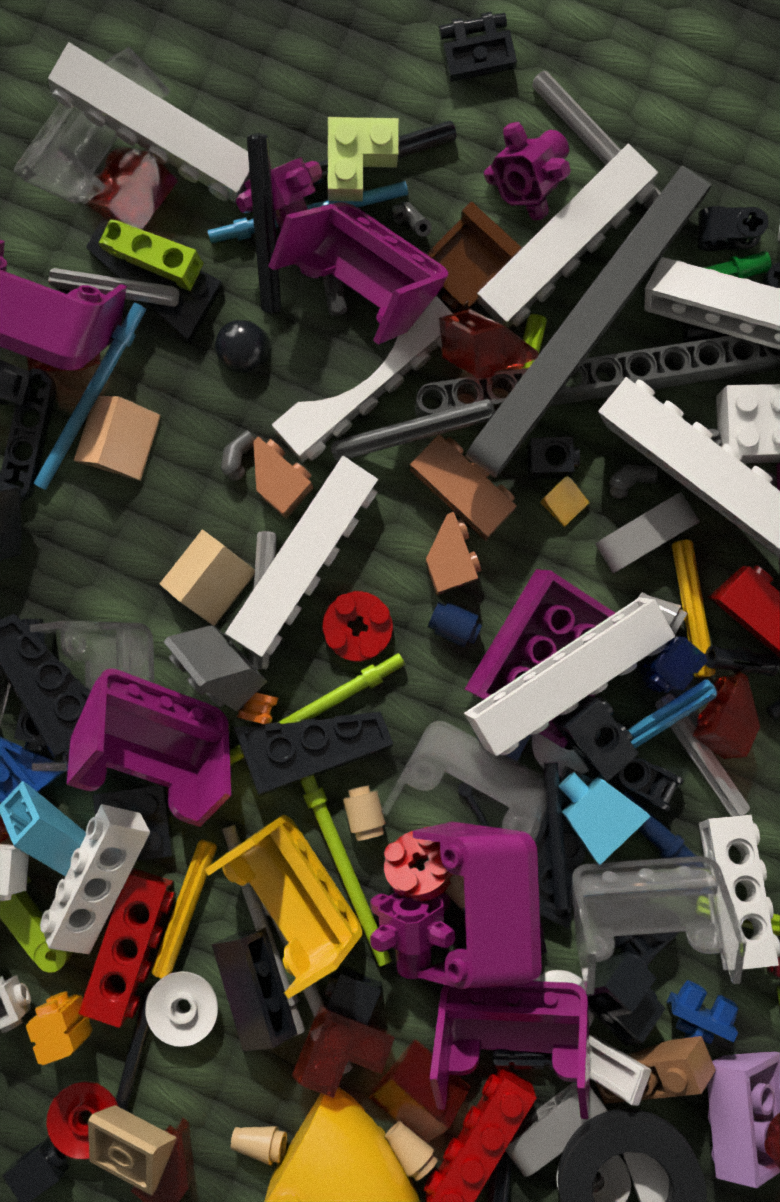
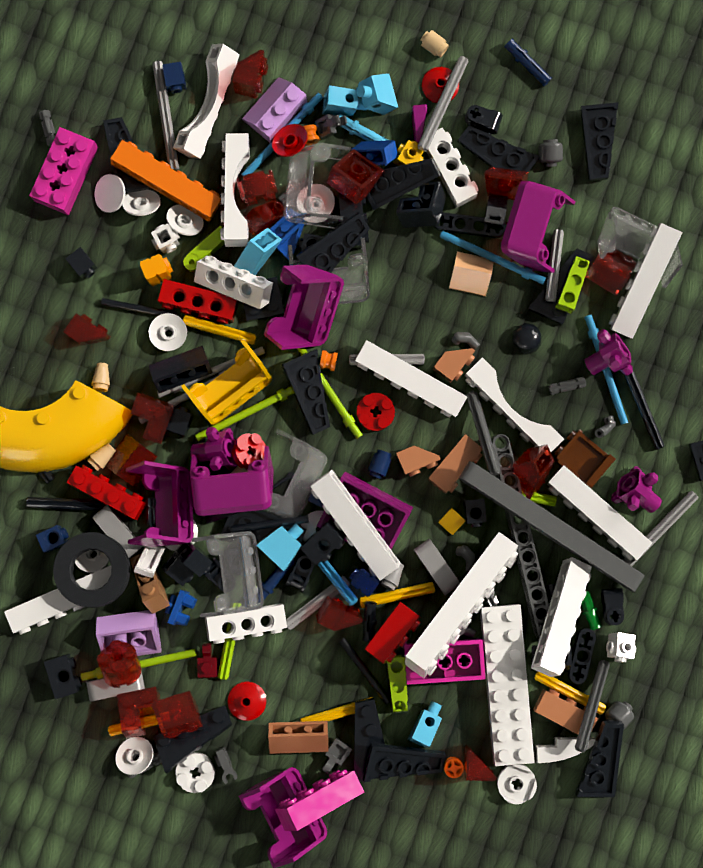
camera: 80 degrees right, 0 degrees up
red dish [47,1081,119,1159] -> none
tan slope [88,1105,177,1195] -> none
tan slope [160,529,255,626] -> none
dark grey slope [163,625,267,712] -> none
black axle [247,133,281,313] -> none
magenta windscreen [269,202,448,345] -> none
yellowish green brick [328,117,399,201] -> none
tan brick [343,785,385,841] -> none

